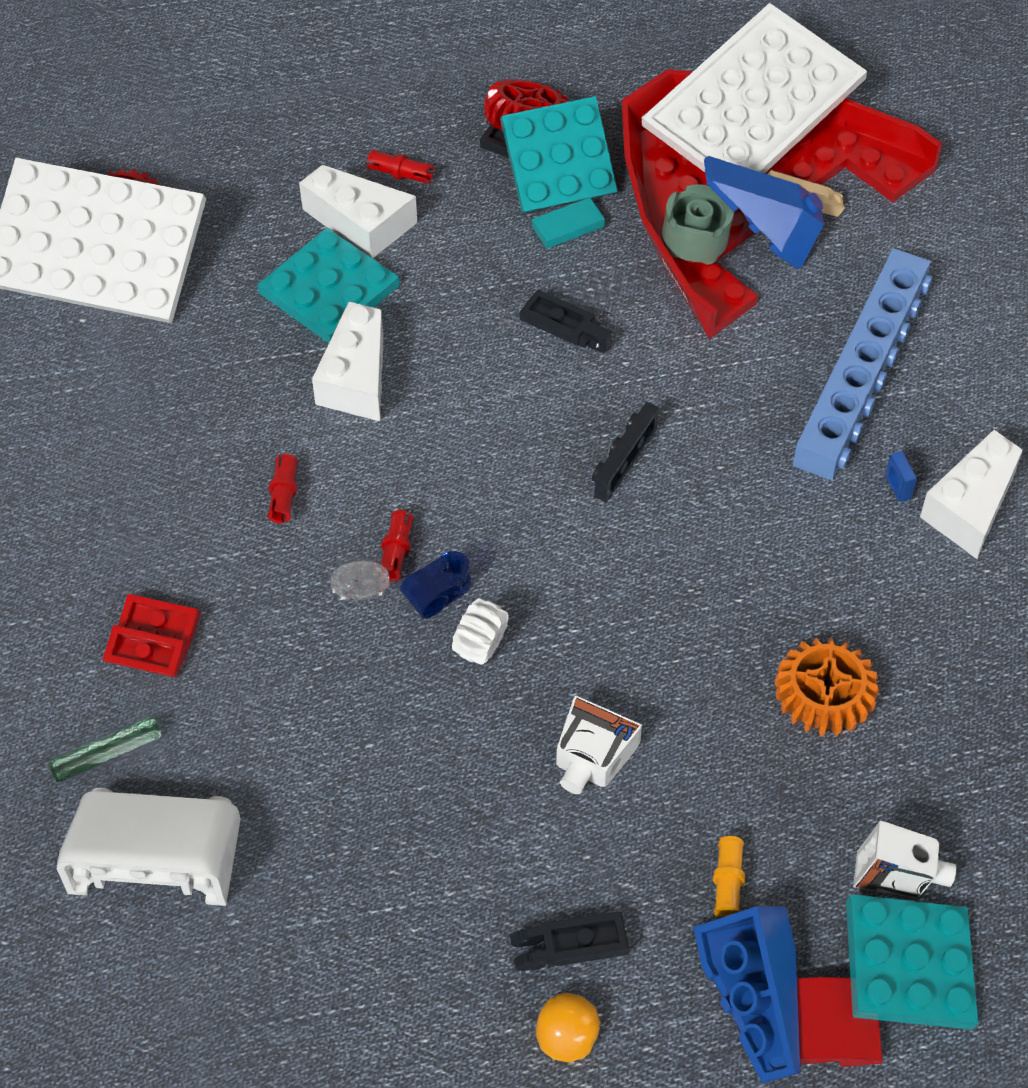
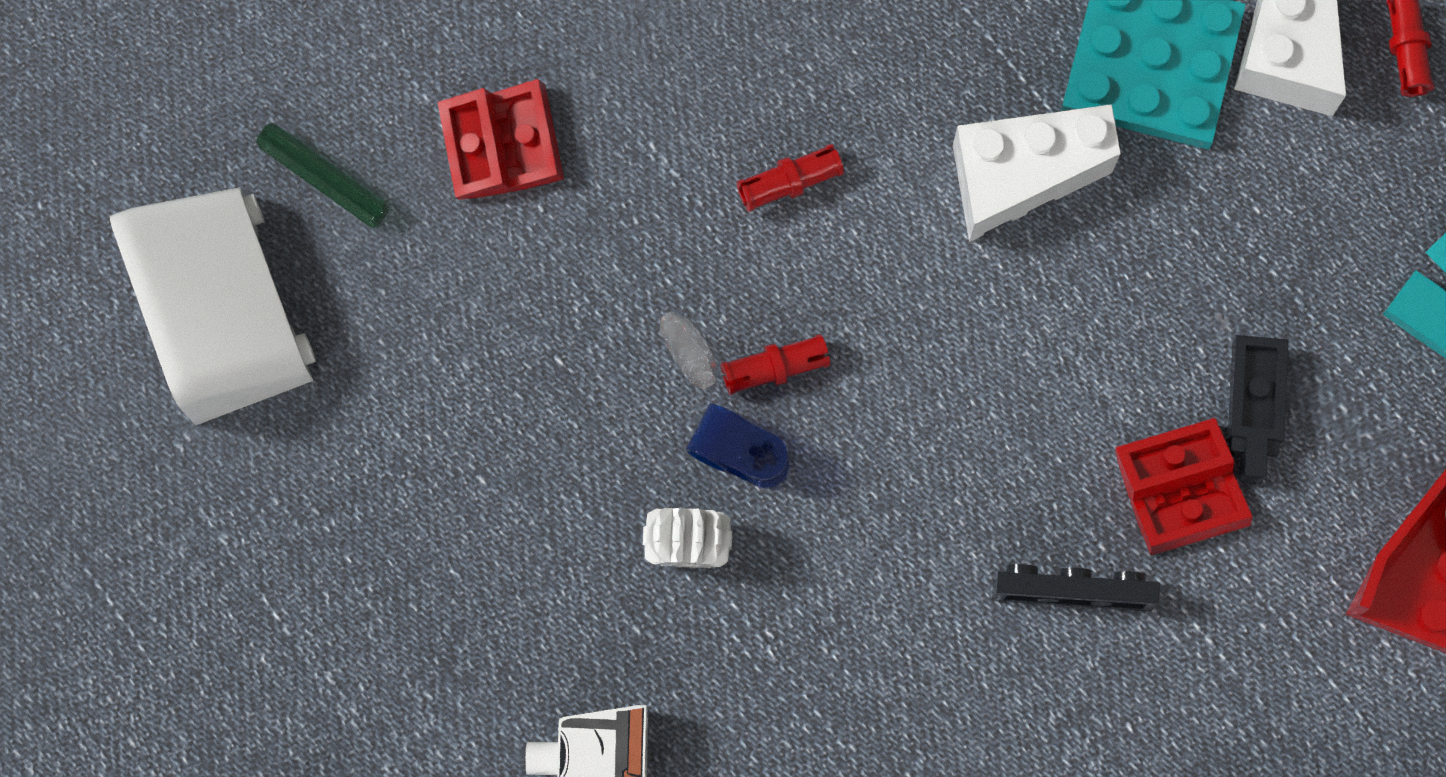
camera: 65 degrees right, 20 degrees up
none -> red slope [1115,418,1252,556]

